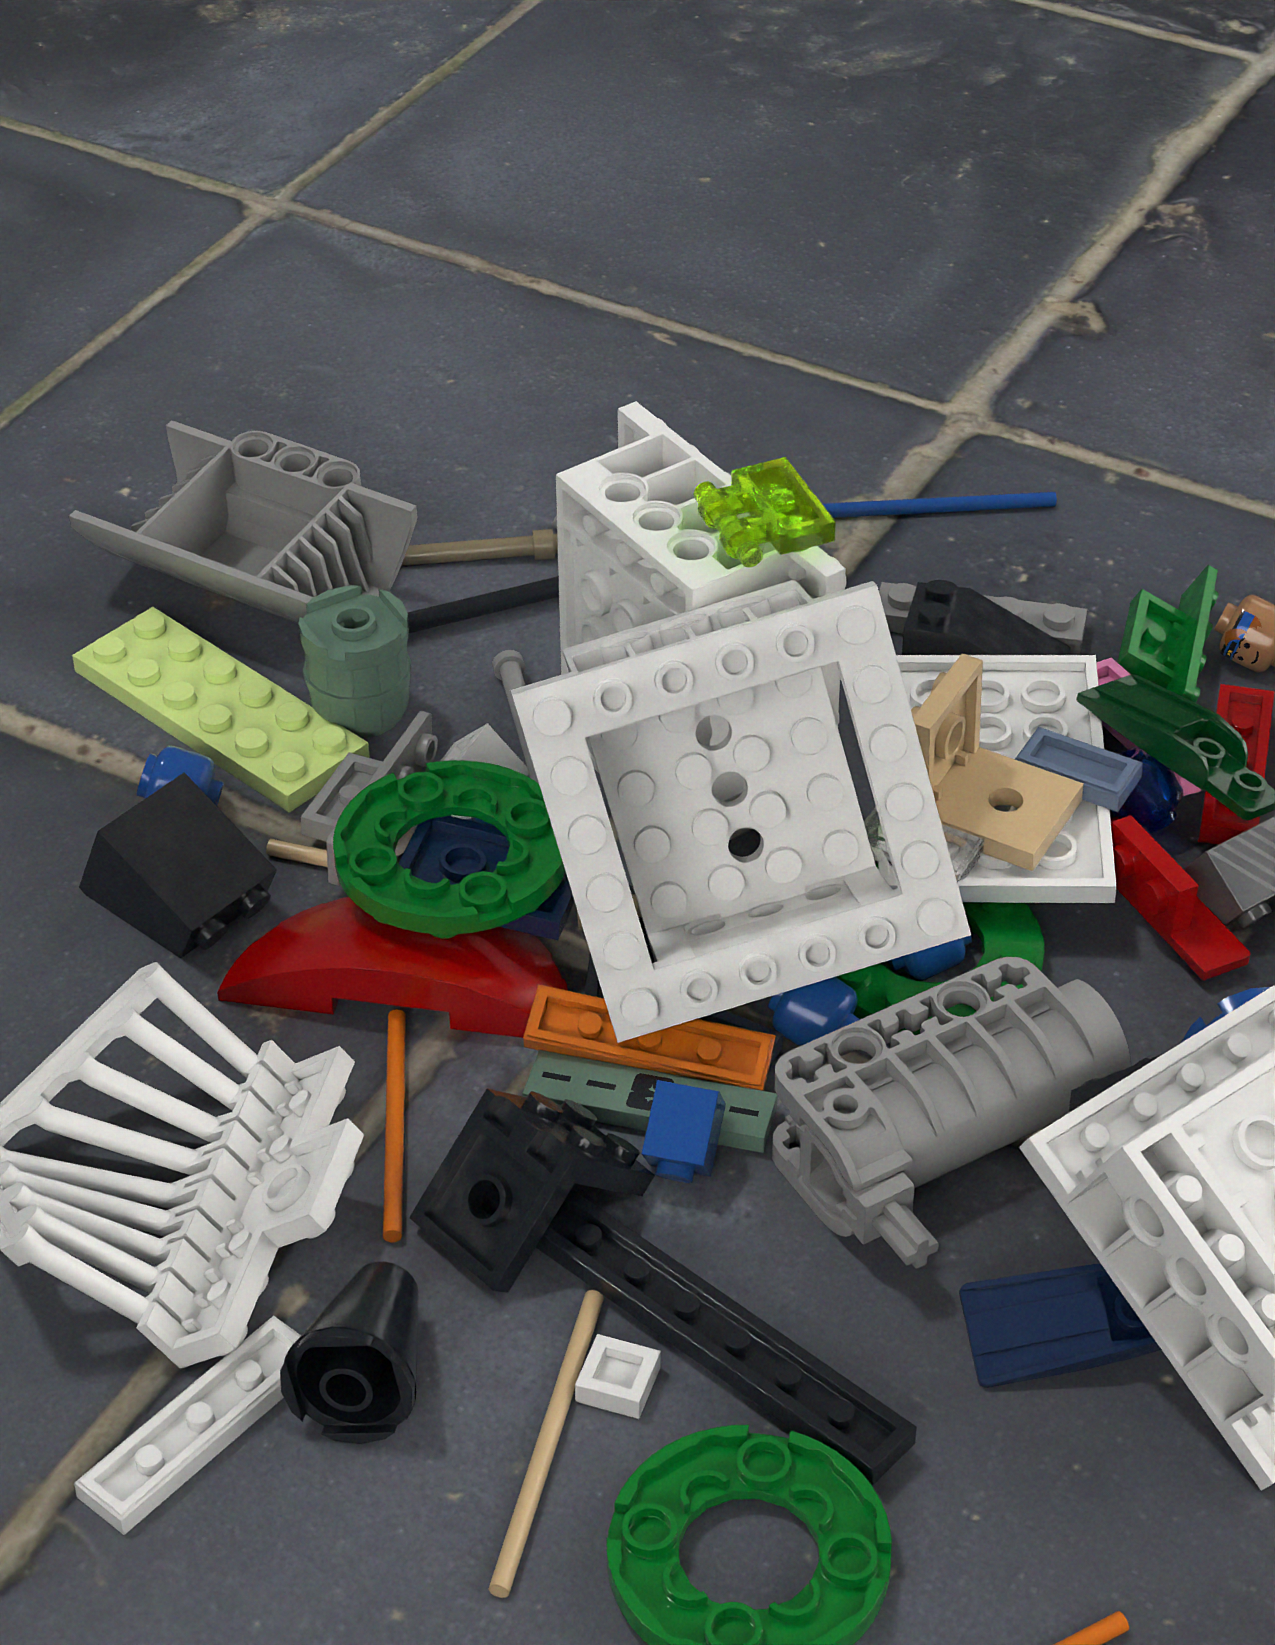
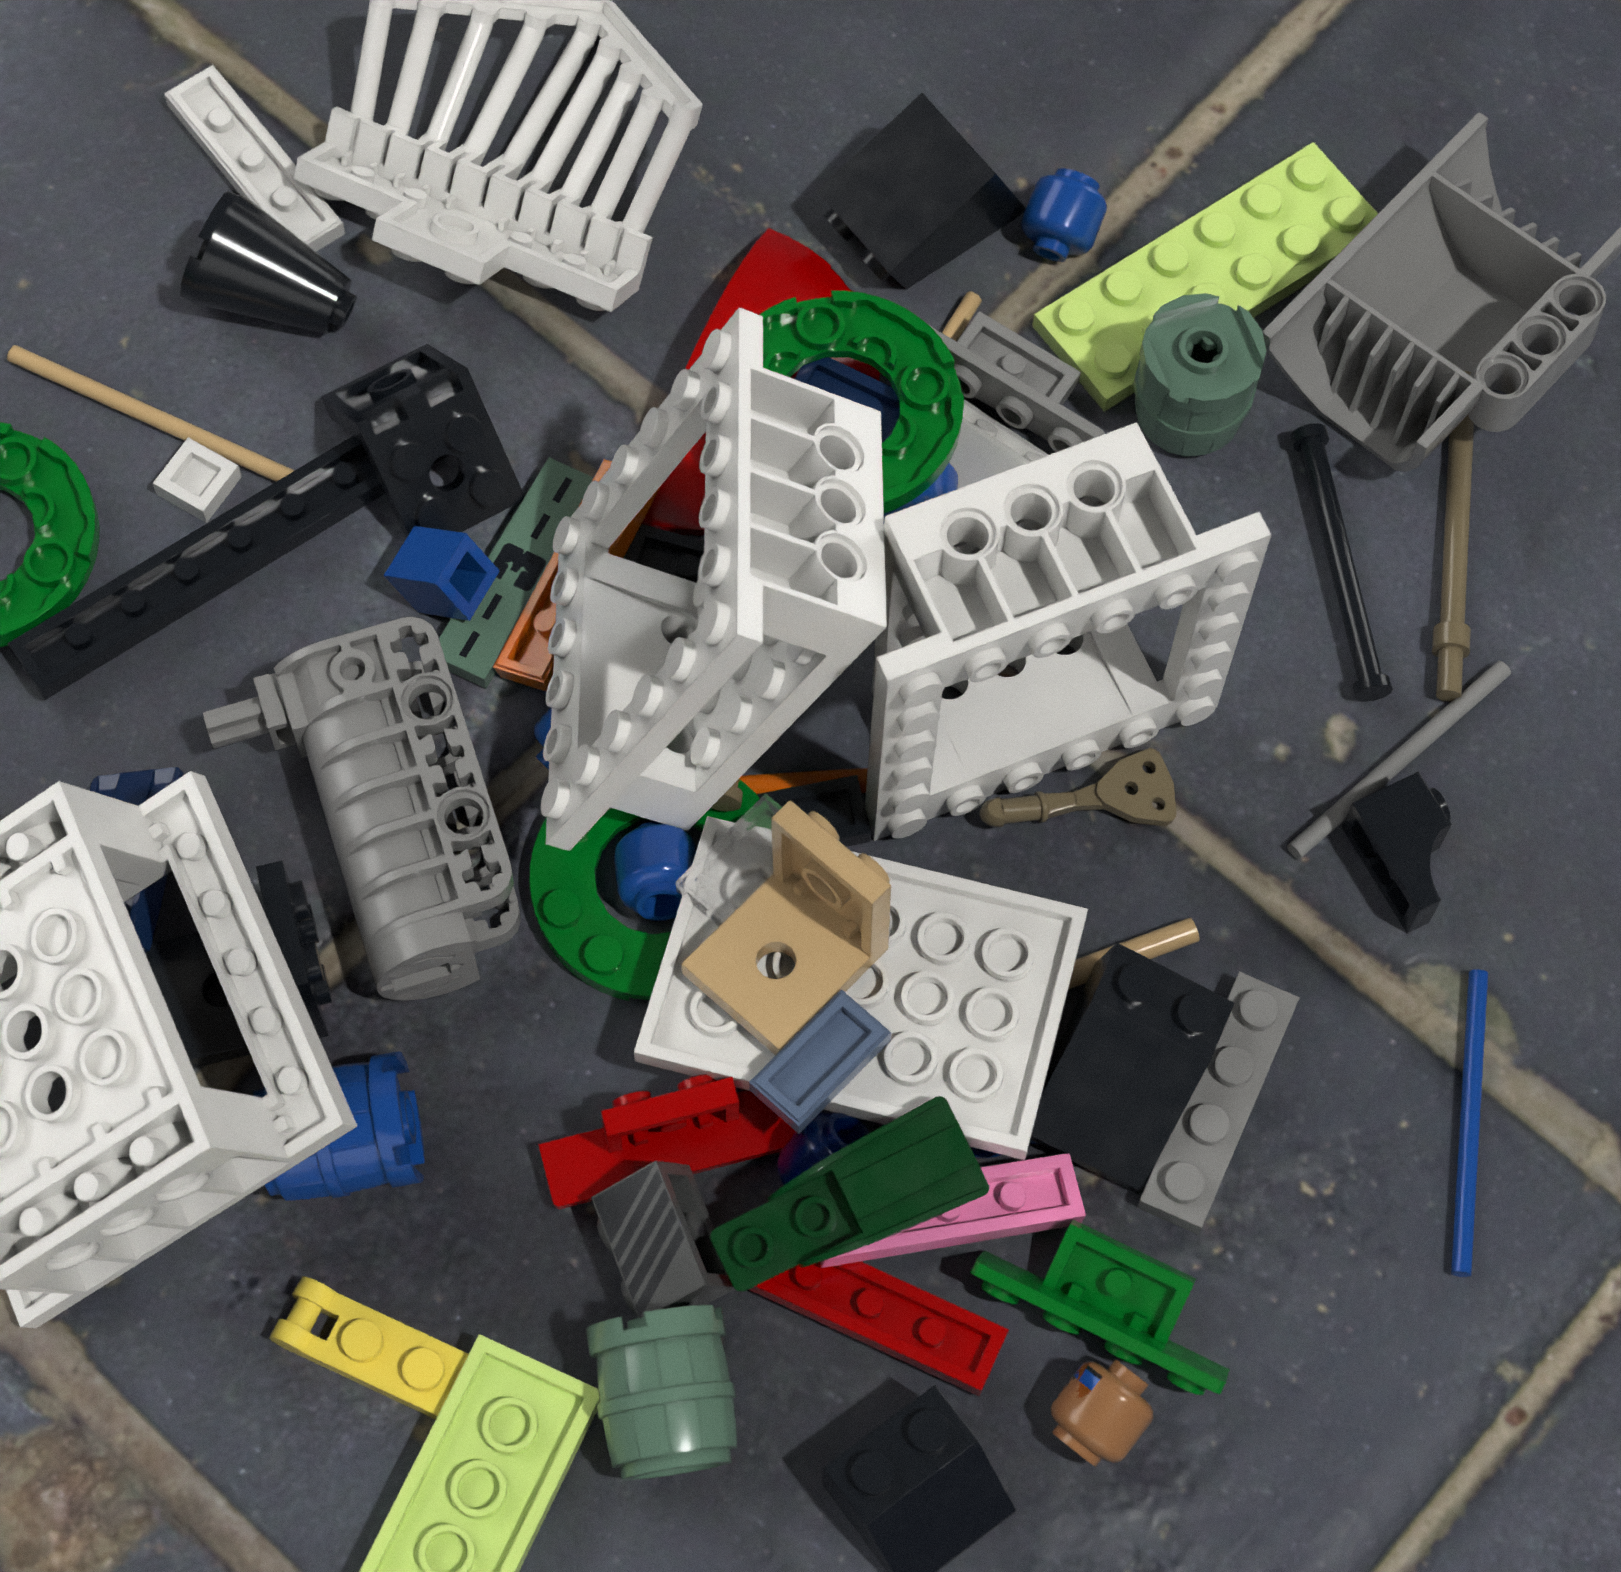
camera: 100 degrees right, 25 degrees up
orange axle [383,1009,406,1243] -> none
clear neon green plate [693,457,836,568] -> none

